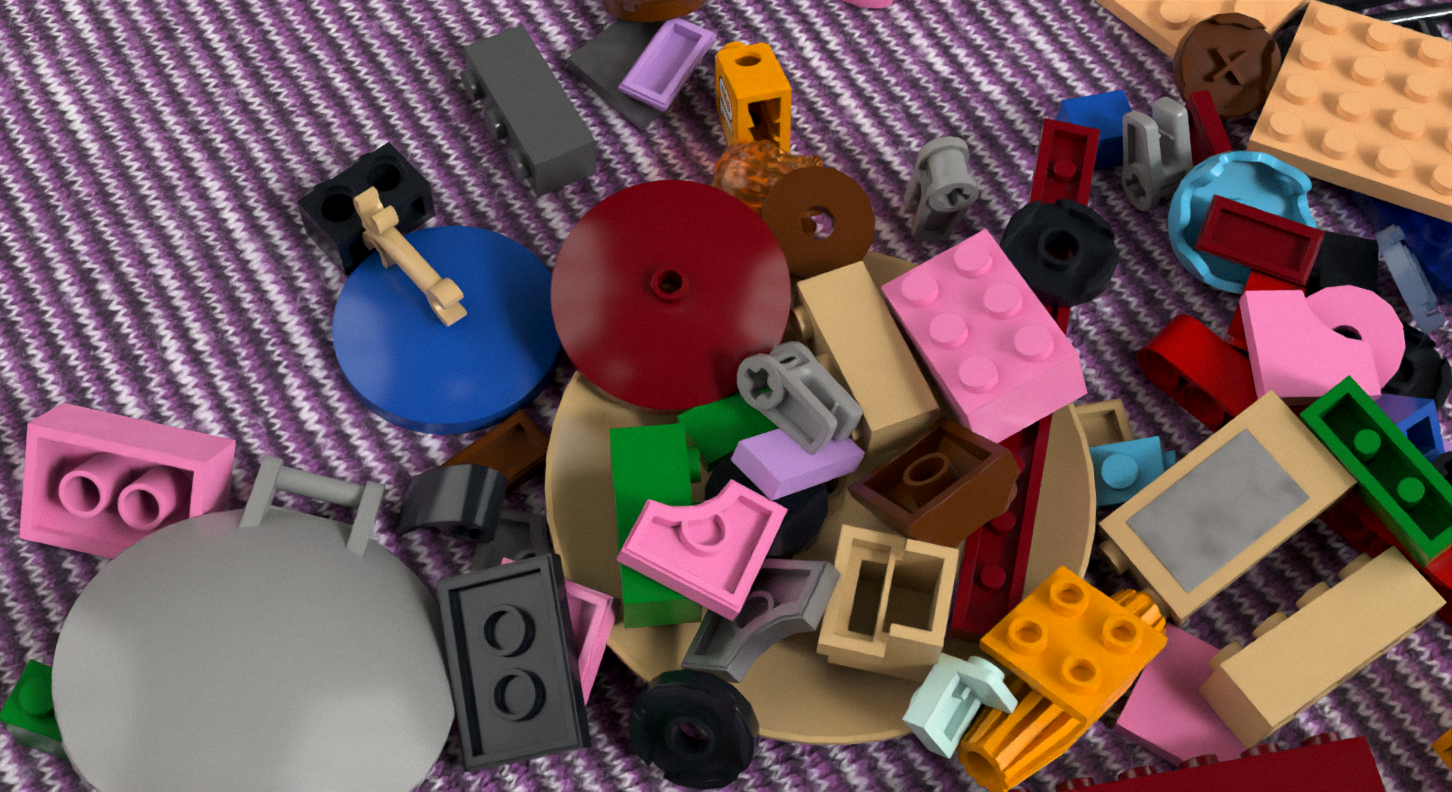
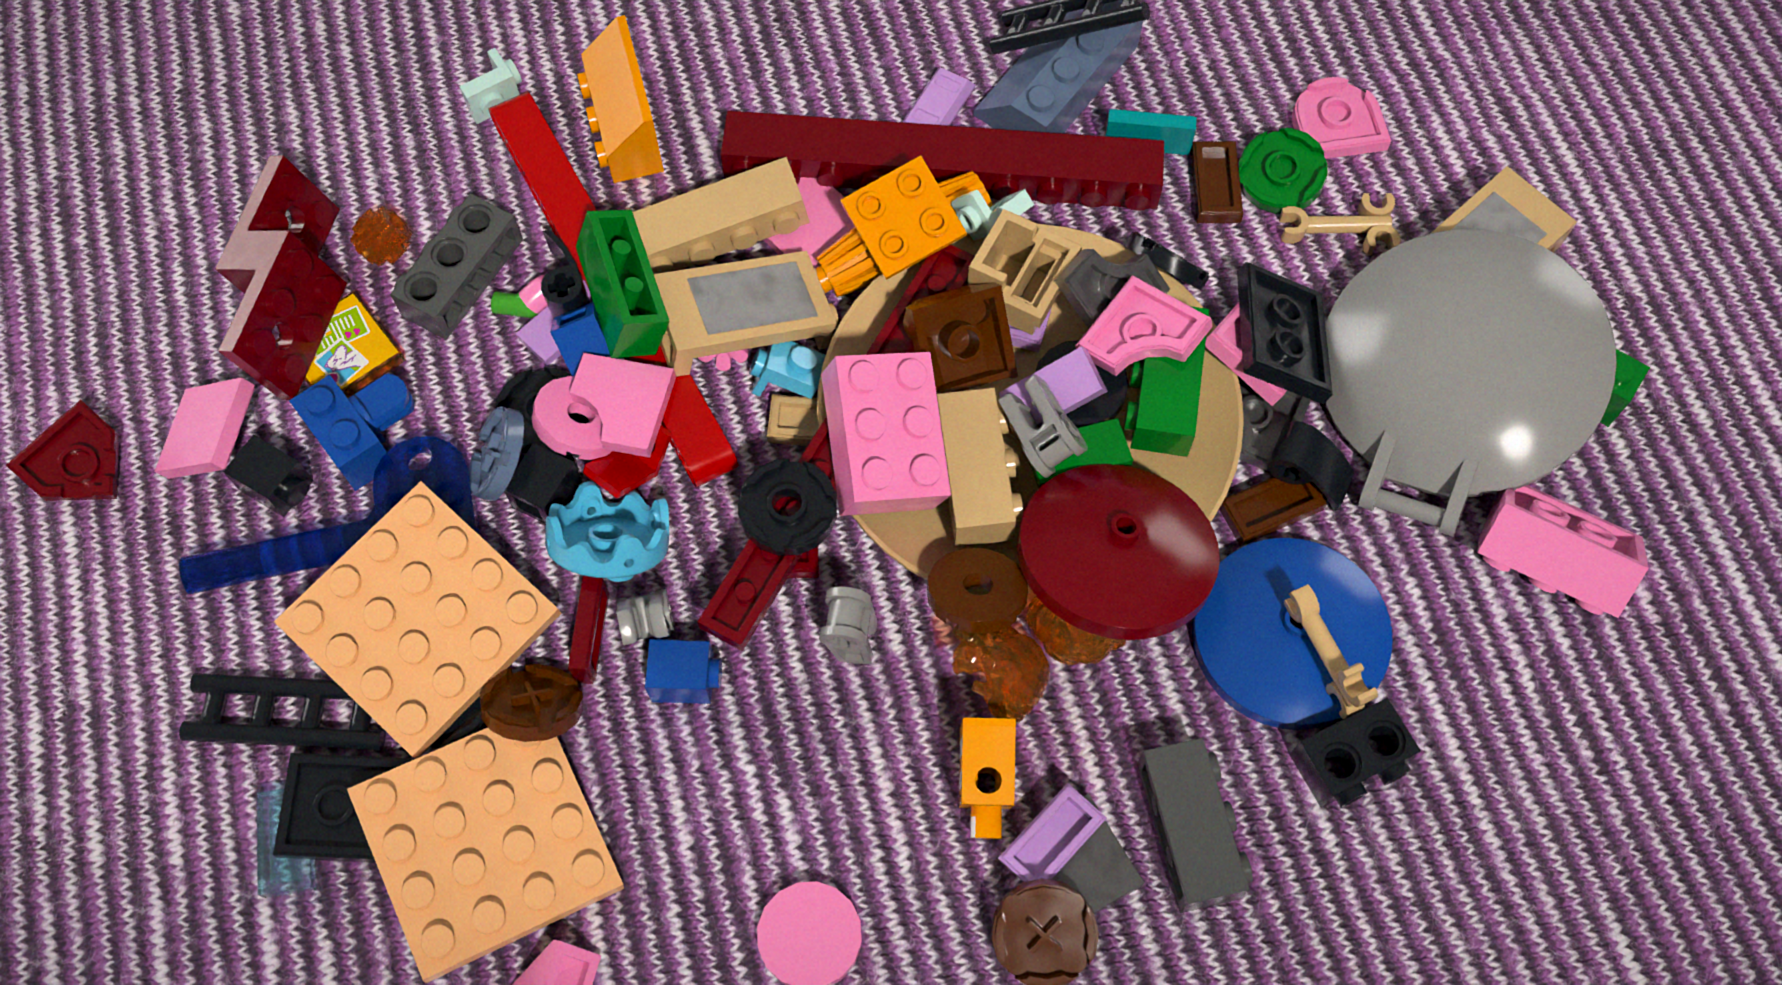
camera: 160 degrees left, 5 degrees up
dark red tile [1192,194,1325,287] -> none

